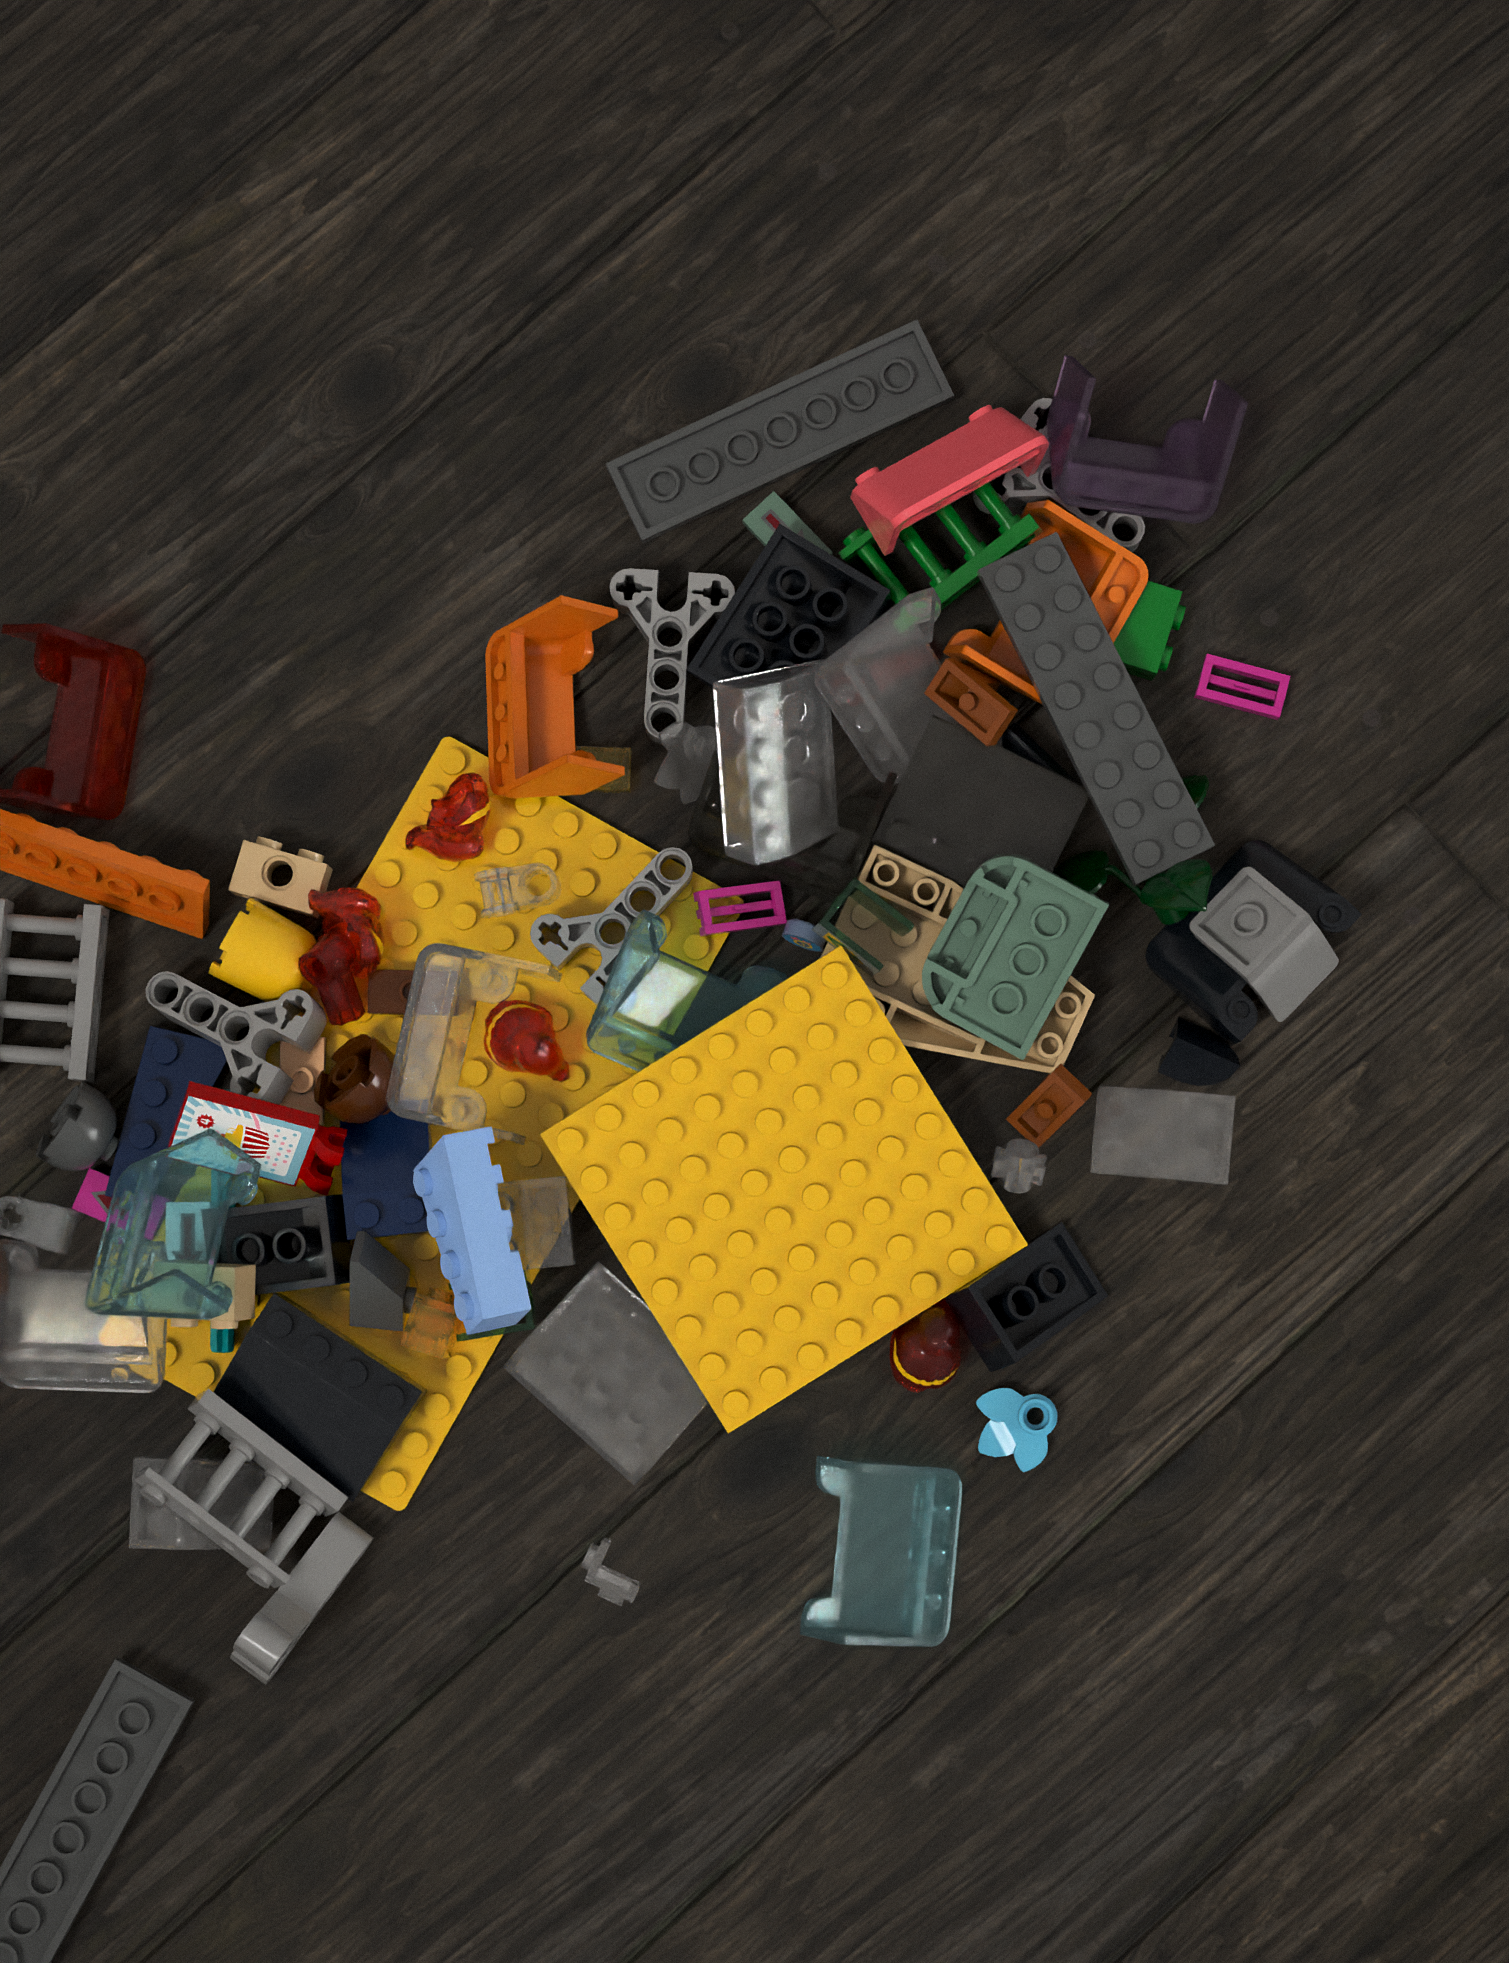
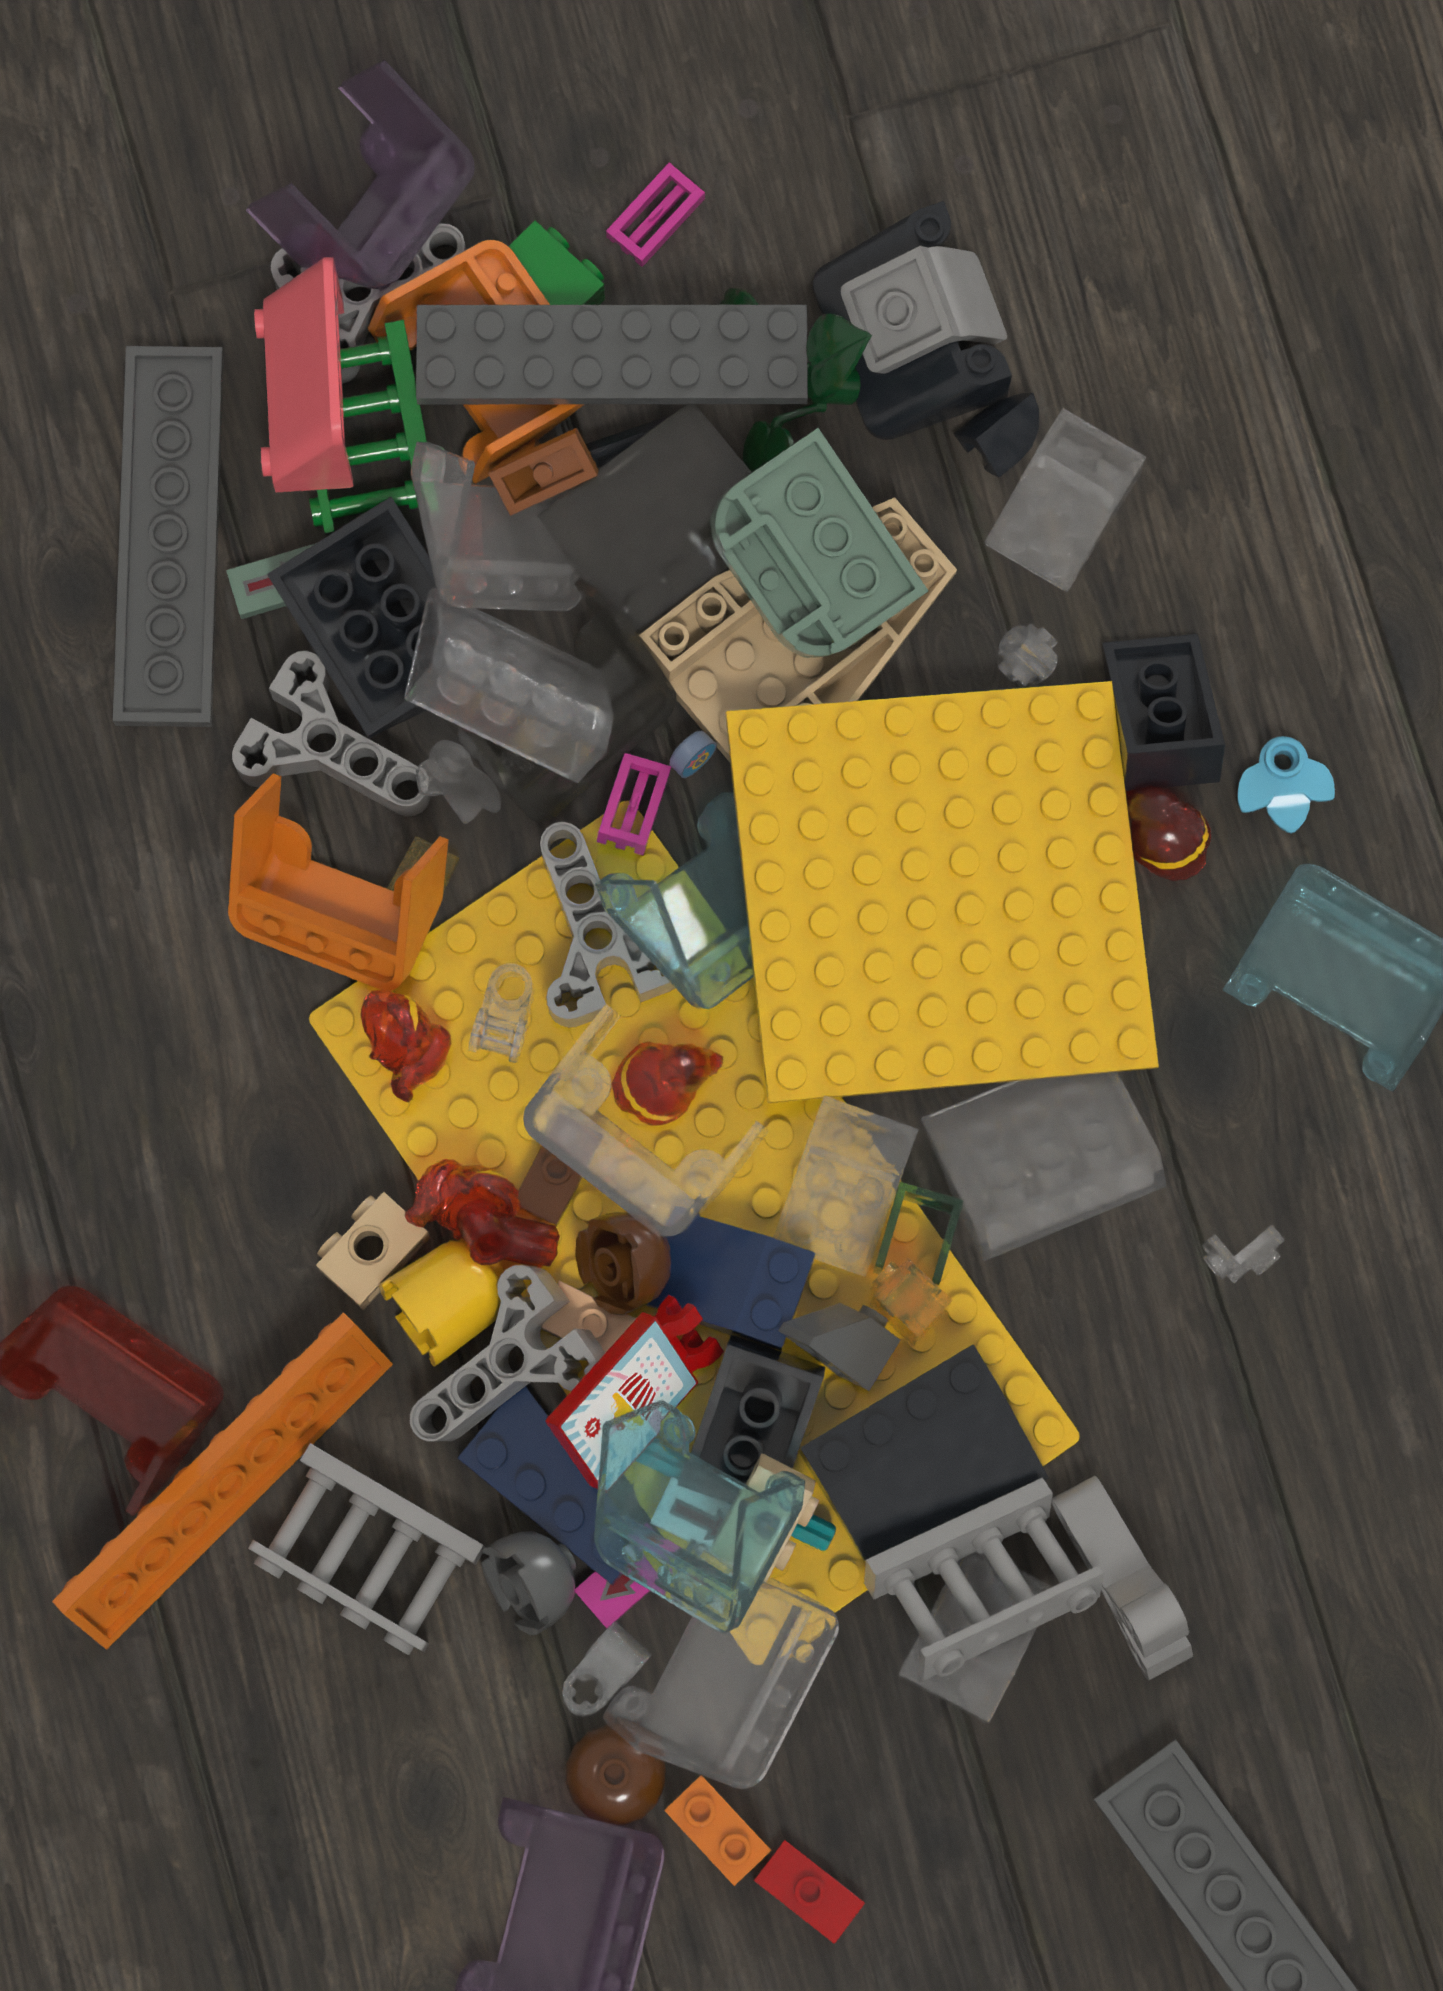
camera: 65 degrees left, 5 degrees down
light blue wedge [413,1126,531,1335] -> none
clear green piece [811,877,915,976] -> none
dark orange slope [1006,1063,1092,1149] -> none

